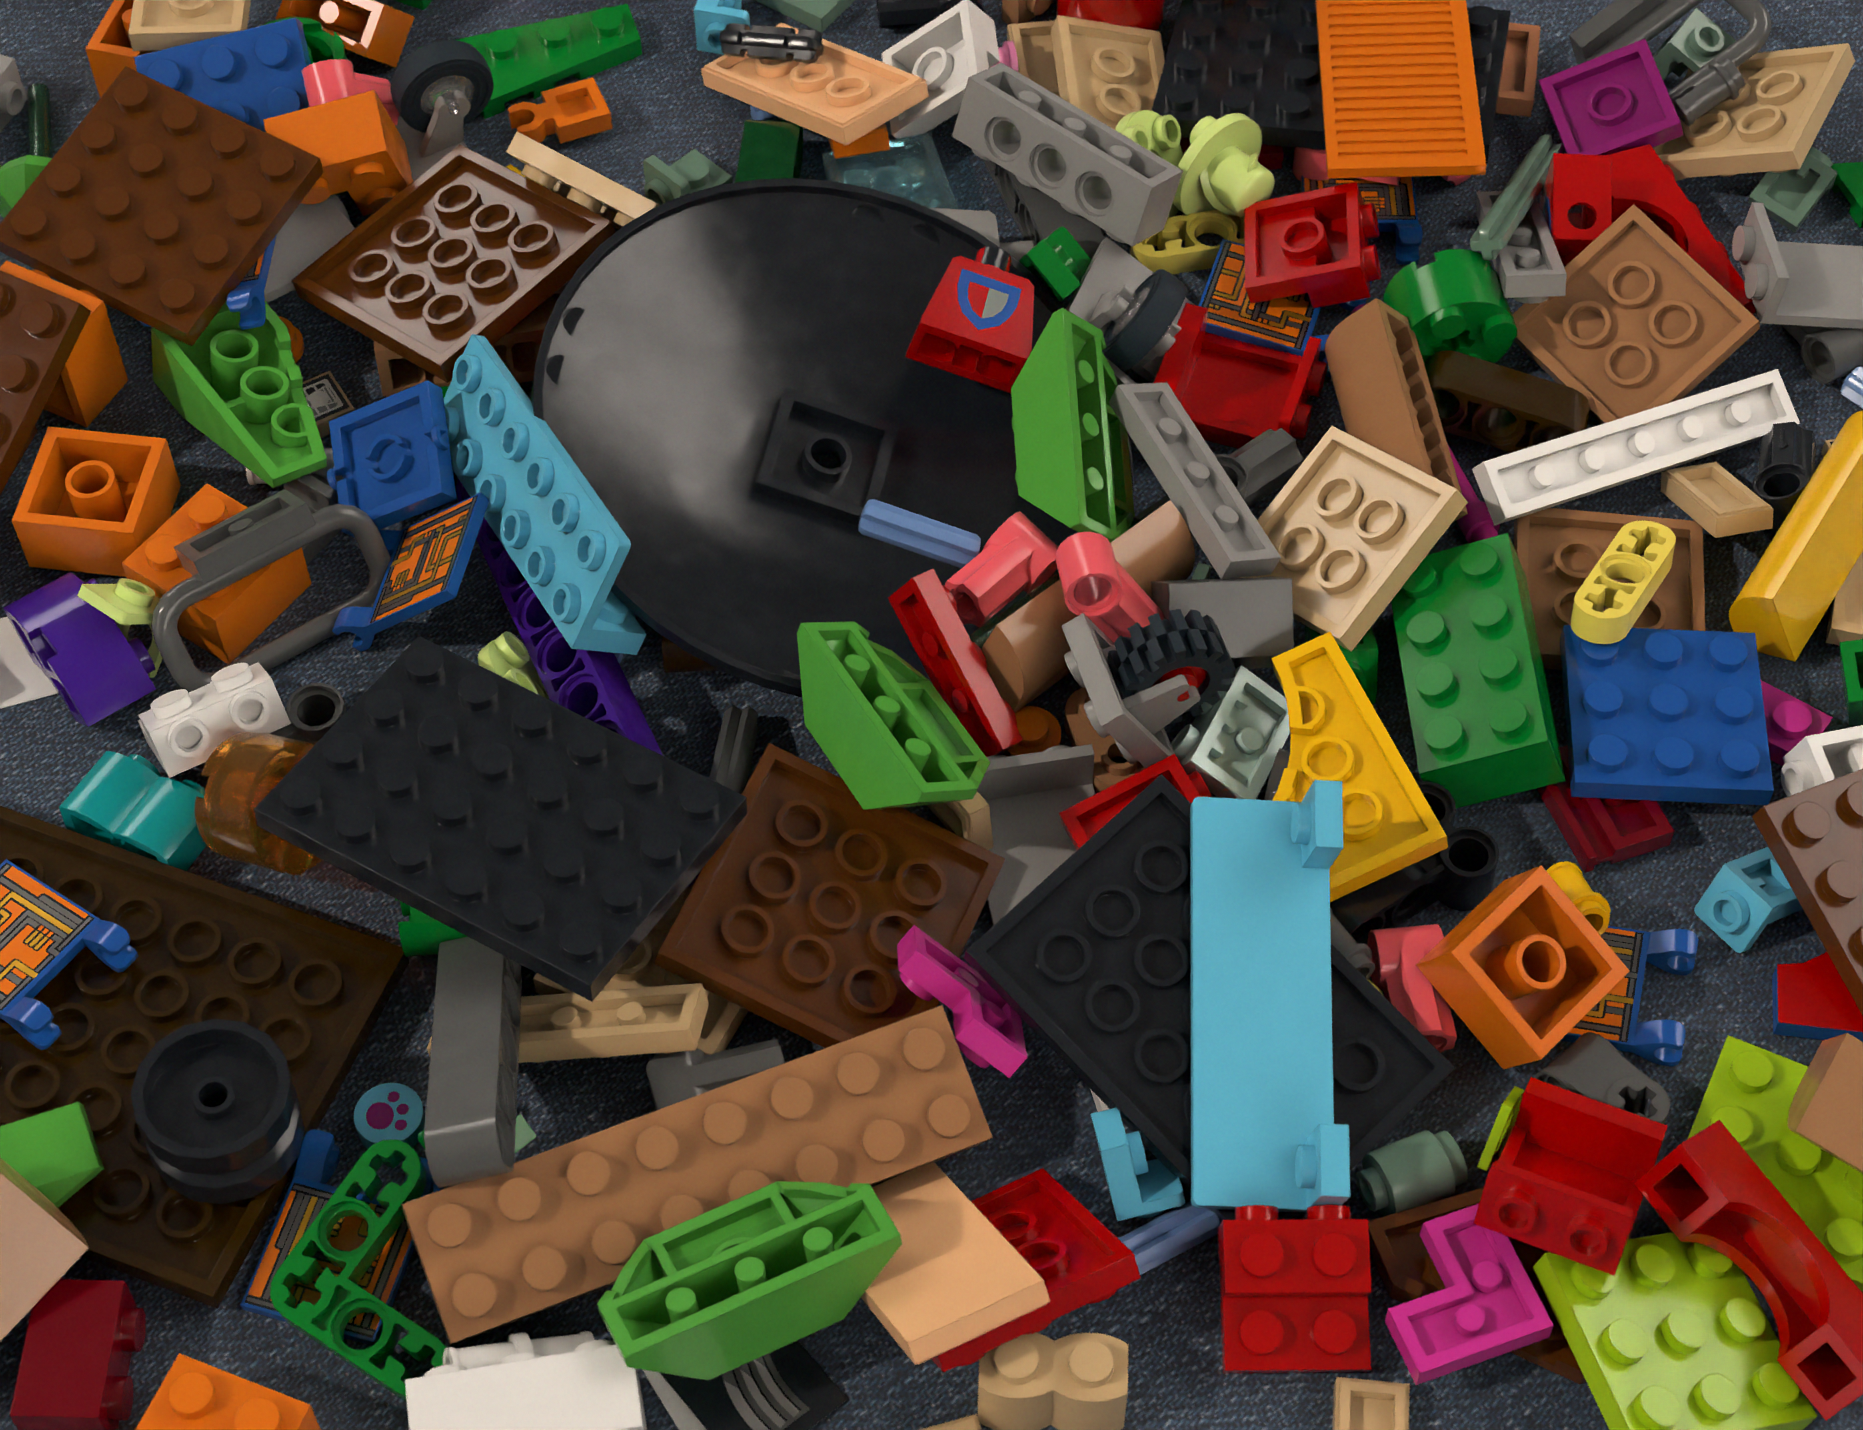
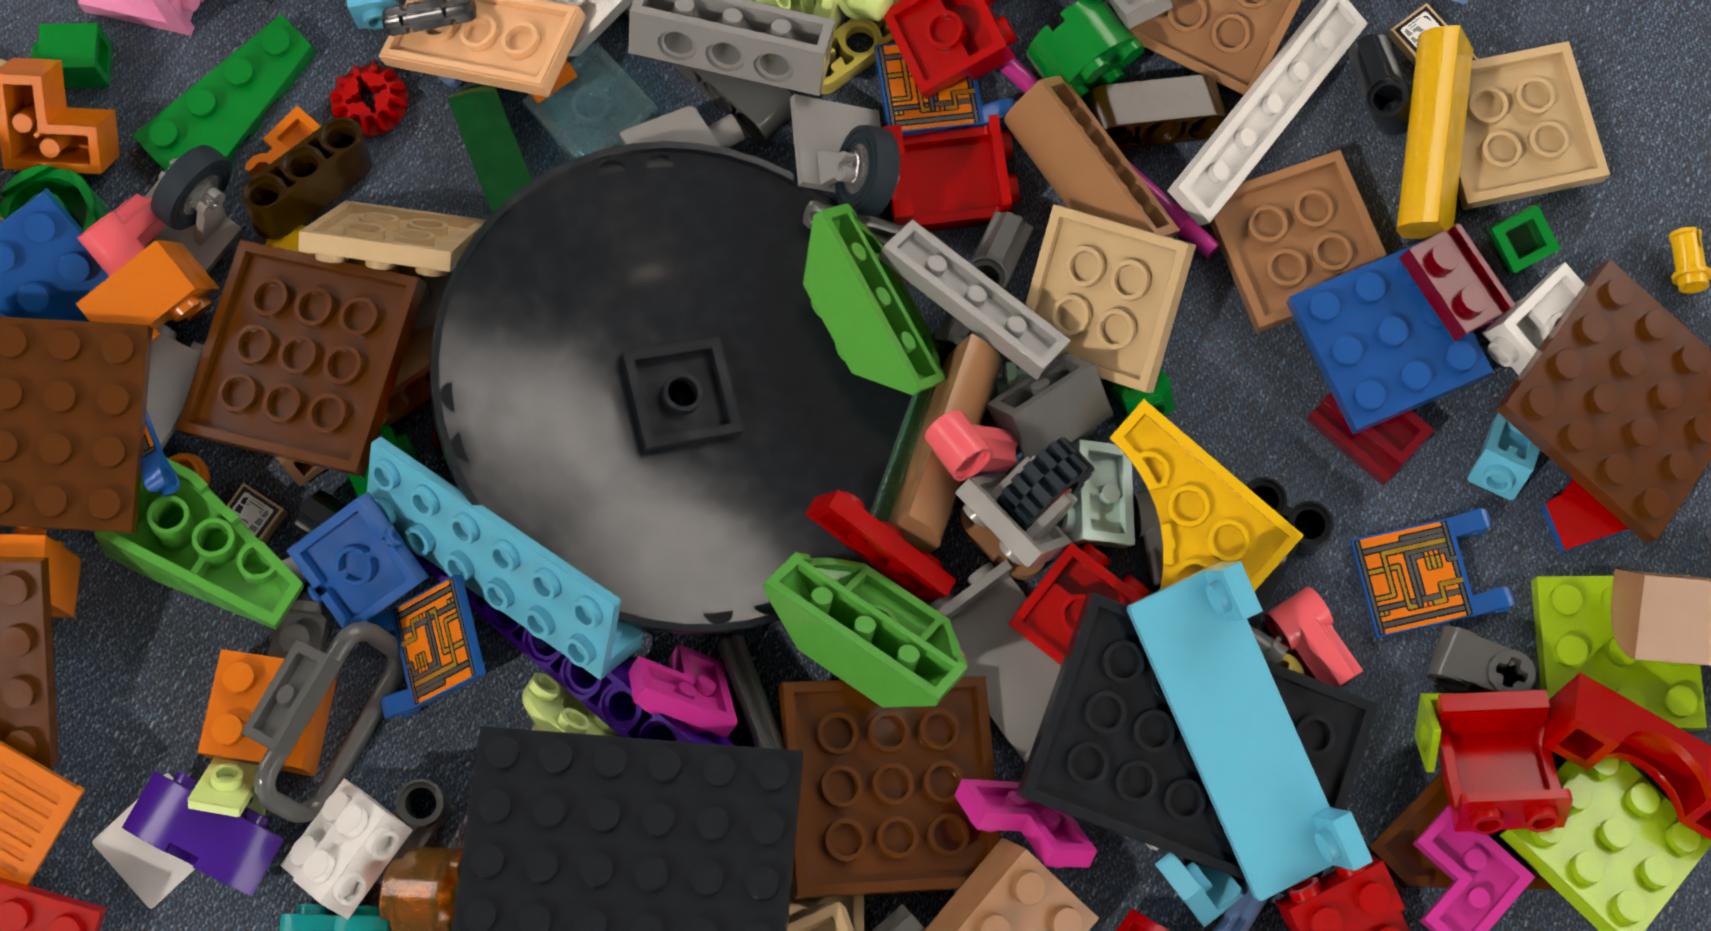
camera: 25 degrees left, 20 degrees up
orange brick [12,426,181,577] -> none
sand green bracket [643,149,733,205] -> none
medium blue axle [858,499,981,568] -> none
red torso [905,246,1034,393] -> none
coral piece [944,511,1058,628] -> none
orange plate [1004,706,1061,757] -> none
green bracket [1019,227,1091,302] -> none
sand green brick [1356,1130,1468,1216] -> none
green brick [1391,533,1566,808] -> none
orange brick [1416,865,1630,1070] -> none
yellow pin [1546,861,1611,936] -> none
light yellow beam [1571,521,1676,644] -> none
tan tile [1661,462,1774,538] -> none
none -> dark brown beam [241,117,372,240]
none -> red gear [329,61,408,137]
none -> dark pink plate [628,644,737,738]
none -> dark red plate [1399,222,1516,342]

